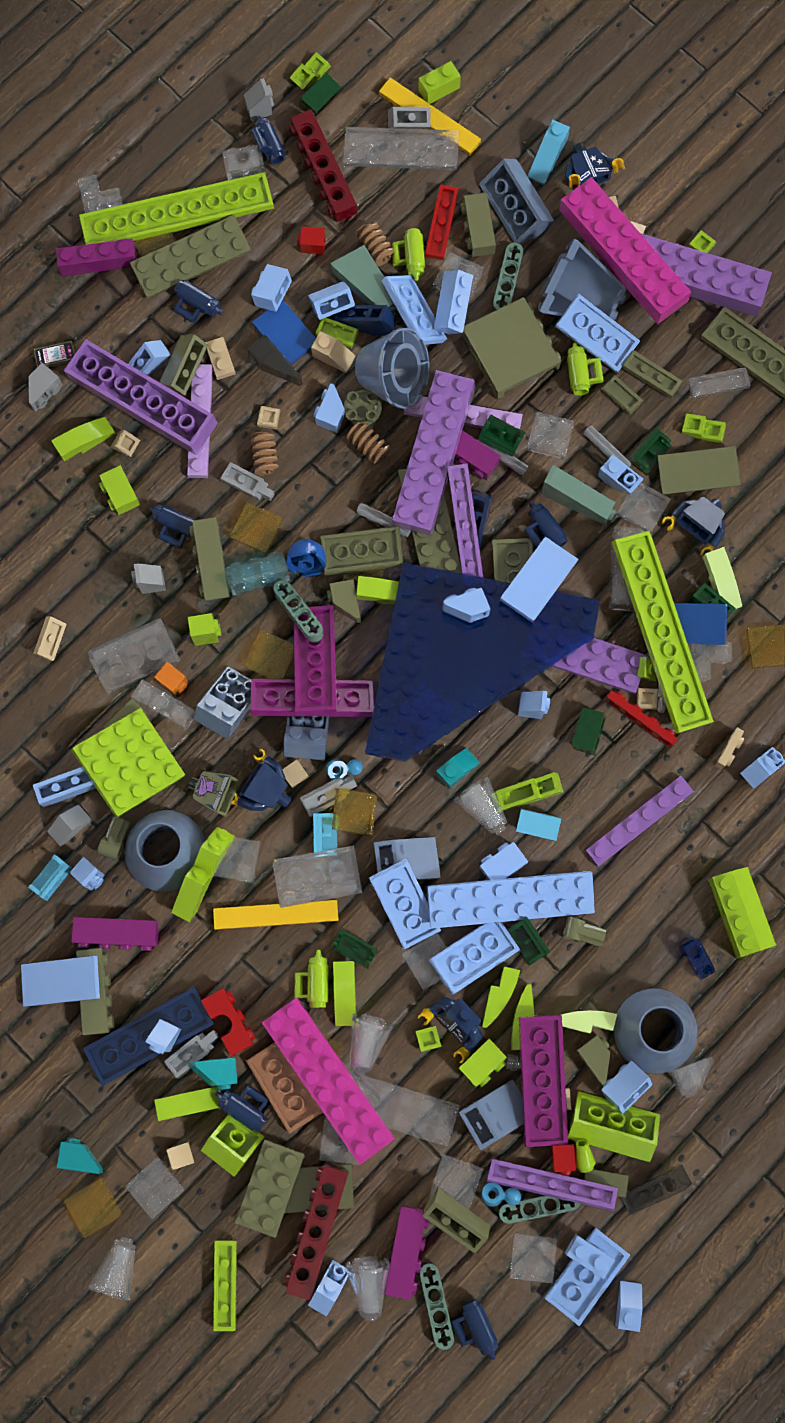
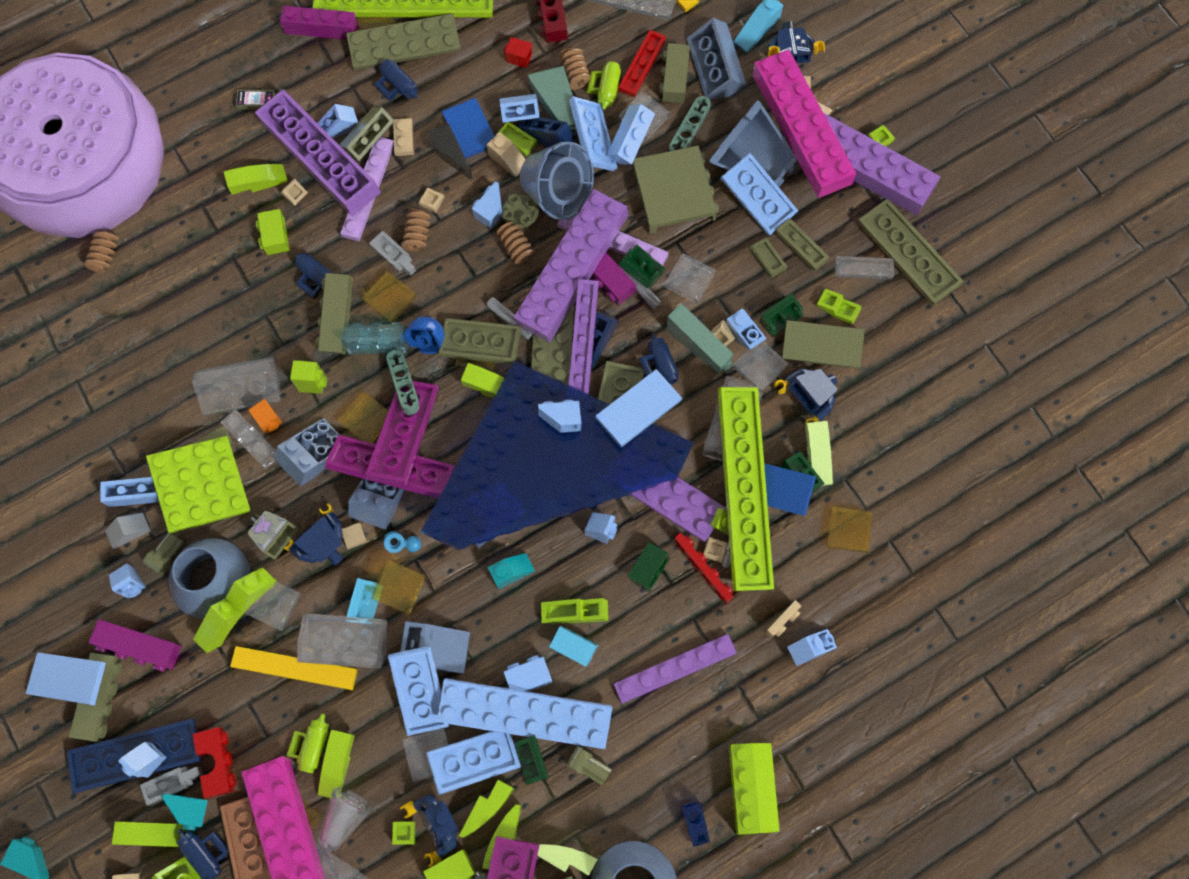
camera: 15 degrees right, 5 degrees down
light grey slope [29,363,63,412] -> none
medium azure hinge [29,854,73,901] -> none
tan plate [33,616,67,661] -> none
light grey slope [131,564,166,594] -> none
light blue brick [251,264,292,312] -> none
light grey hinge [300,775,357,817] -> none
olive slope [327,580,361,623] -> none
dark green hinge [332,929,378,969] -> none
clear cone [454,776,507,835] -> none
lime piece [567,342,604,396] -> none
light grey axle [584,426,631,468] -> none
clear plate [690,642,732,682] -> none
none -> tan slope [711,320,735,346]

